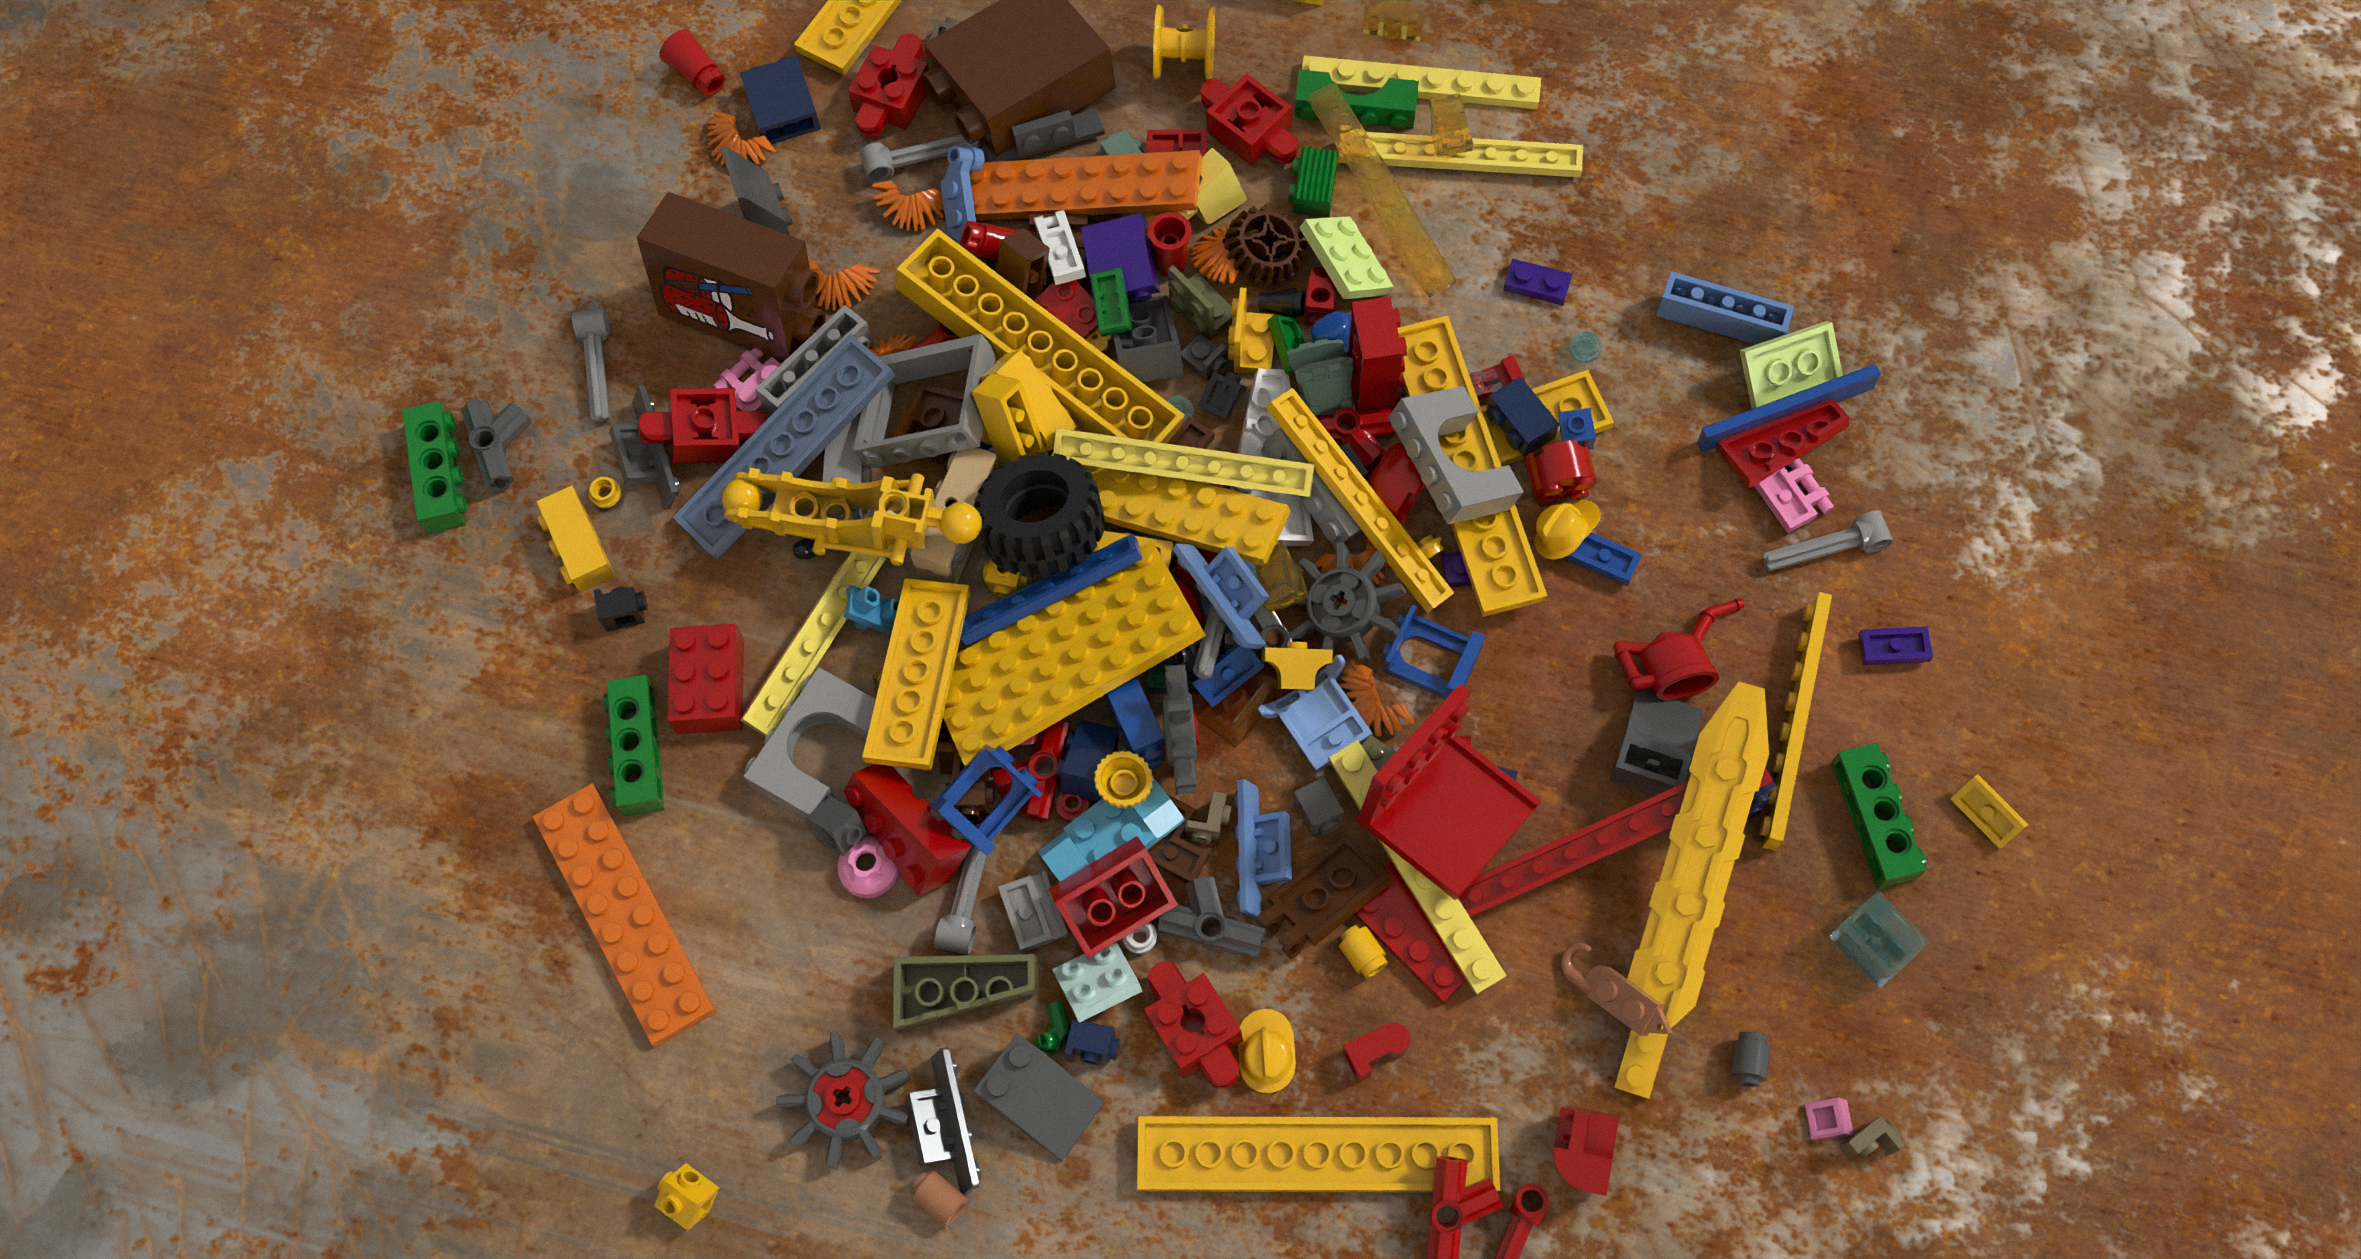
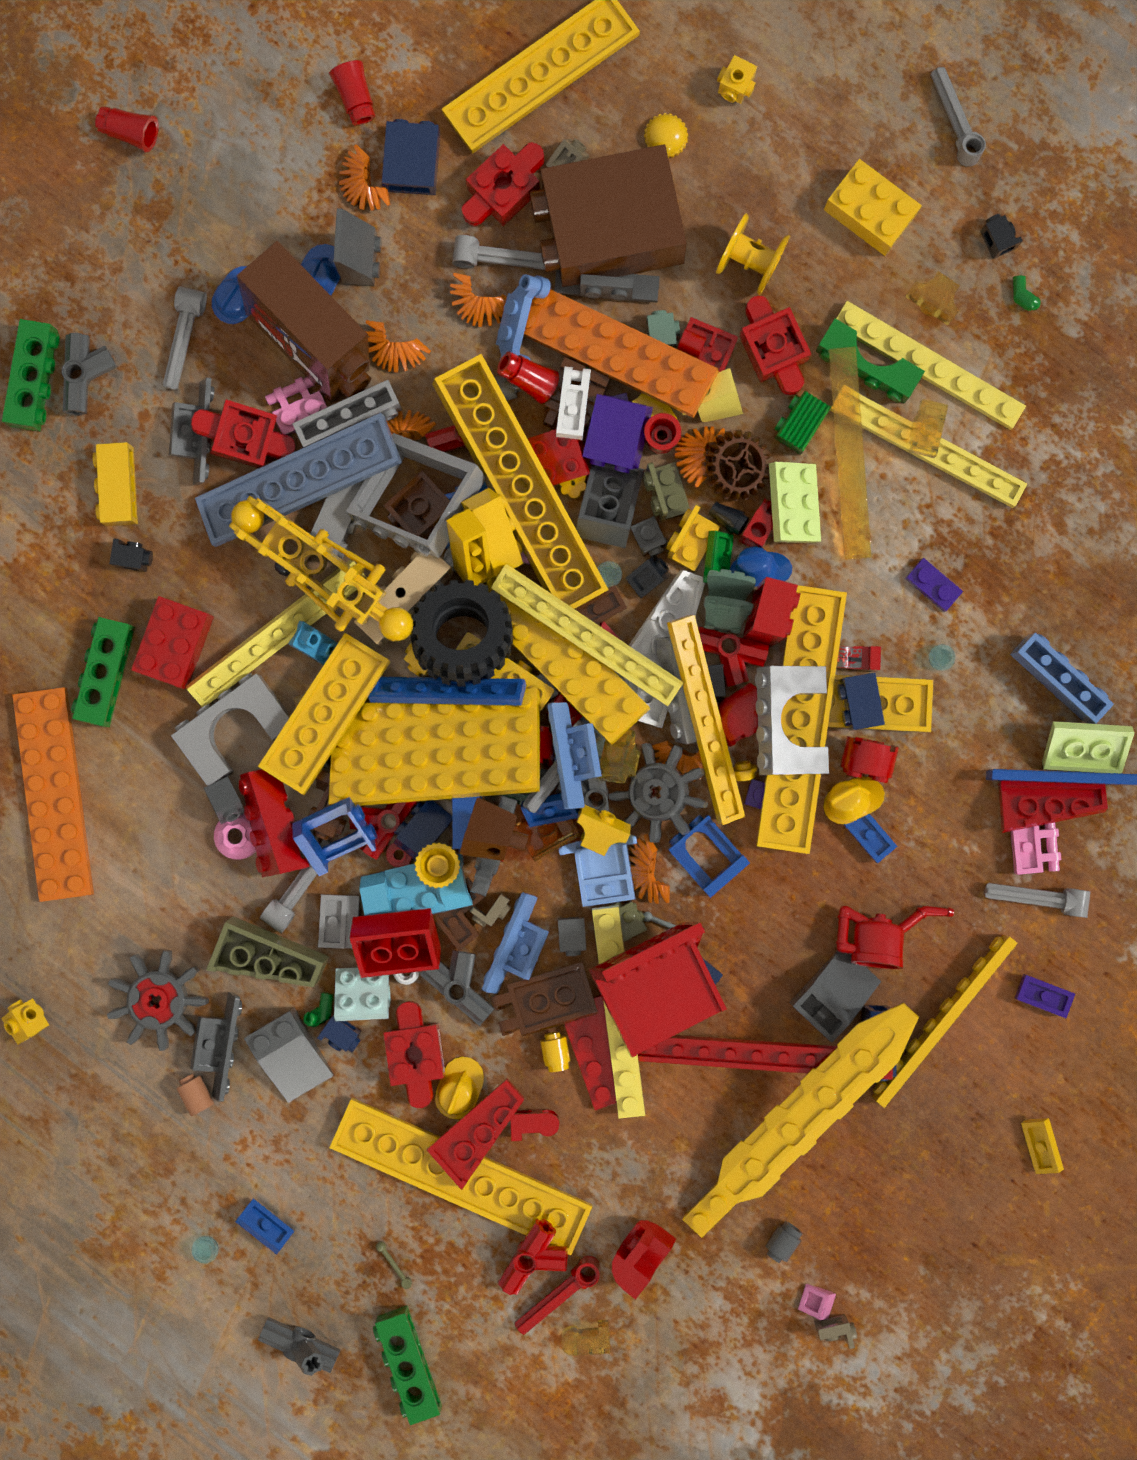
camera: 20 degrees right, 20 degrees up
yellow plate [589,477,622,508] -> none
reddish brown brick [996,228,1050,300] -> none
green plate [1090,268,1132,337] -> none
blue bracket [1558,408,1596,450] -> none
nougat plate [1561,943,1672,1036] -> none
clear light blue slope [1829,891,1930,989] -> none
green brick [1831,743,1926,890] -> none
none -> red plant [95,106,159,152]
none -> blue piece [212,266,248,324]
none -> red wing [427,1078,524,1190]
none -> reddish brown torso [459,797,529,861]

